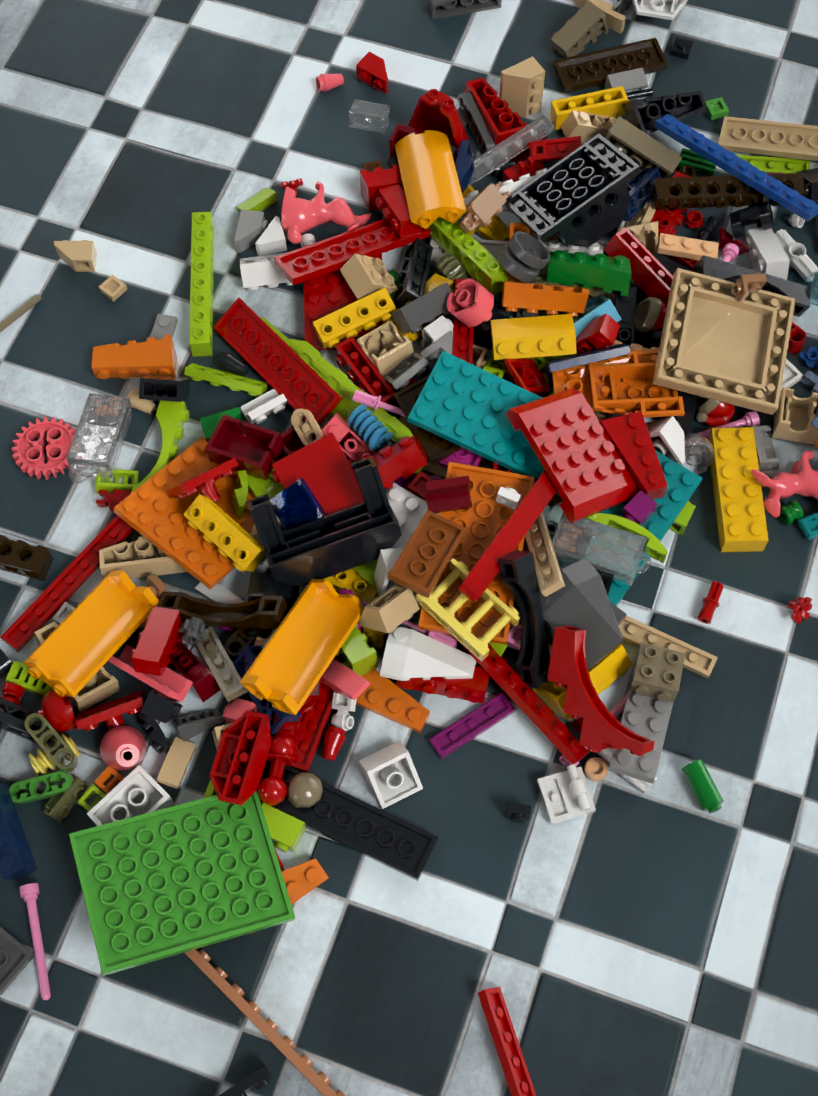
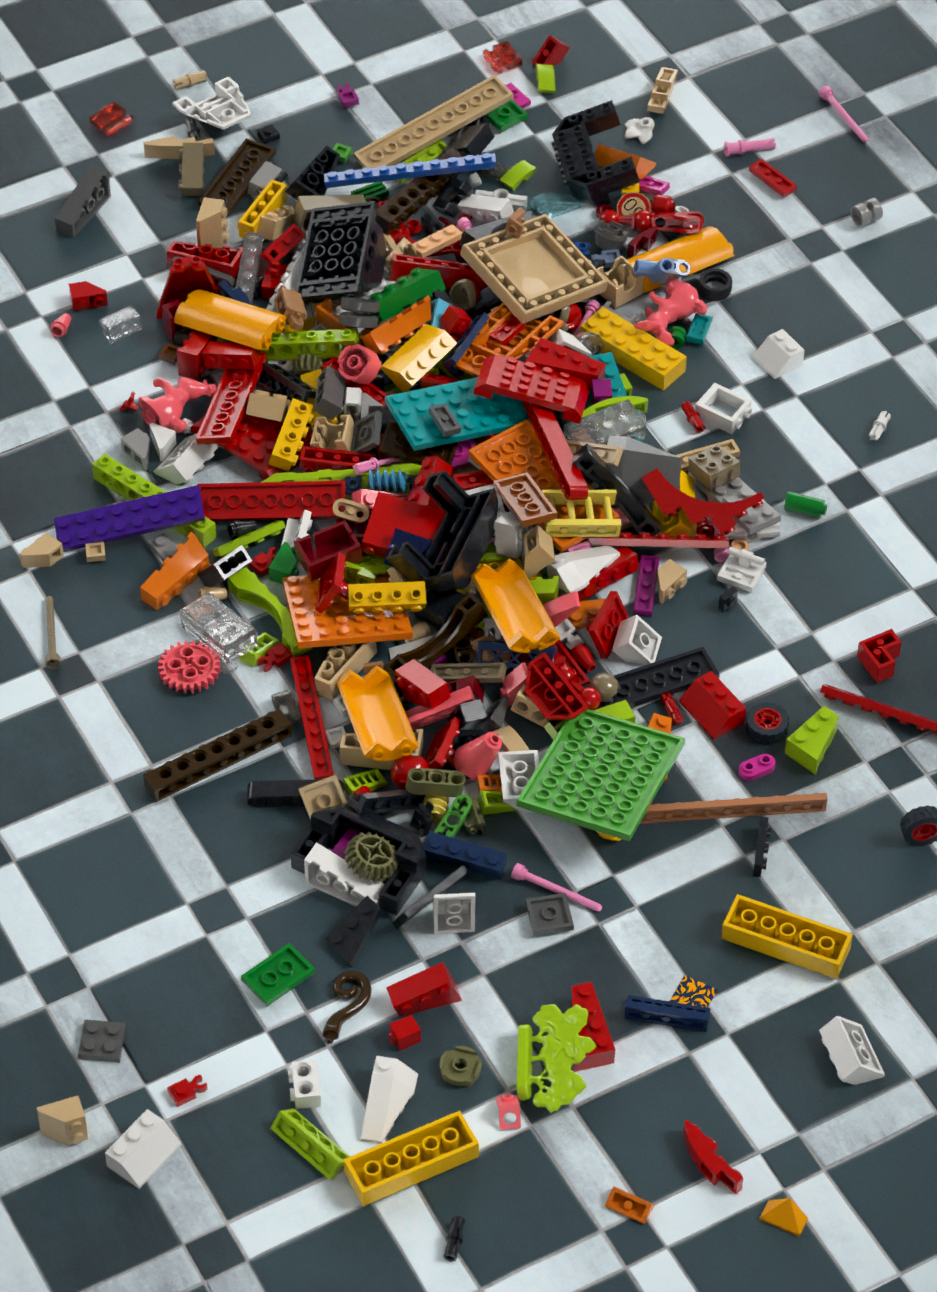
camera: 50 degrees left, 15 degrees down
dark grey gear [179,617,208,645] -> none
lime slope [236,187,278,212] -> none
dark red panel [424,476,472,513] -> none
white plate [496,487,521,510] -> none
red plant [787,597,812,624] -> none
none -> dark purple plate [54,485,205,552]
none -> red plate [249,547,276,577]
none -> clear smoke piece [271,689,302,727]
none -> magenta plate [337,82,359,108]
none -> dark blue plate [344,476,363,494]
none -> tan cone [403,621,431,643]
none -> black plate [409,801,434,837]
none -> dark grey plate [428,403,461,437]
none -> red plate [489,316,526,346]
none -> red plate [585,591,629,658]
none -> tan slope [657,559,687,604]
none -> red axle [660,692,683,725]
none -> red slope [679,671,746,740]
none -> white window [695,383,752,434]
none -> dark pink plate [738,754,775,781]
none -> black wheel [745,702,789,745]
none -> lime wedge [785,706,839,774]
none -> red brick [857,629,902,683]

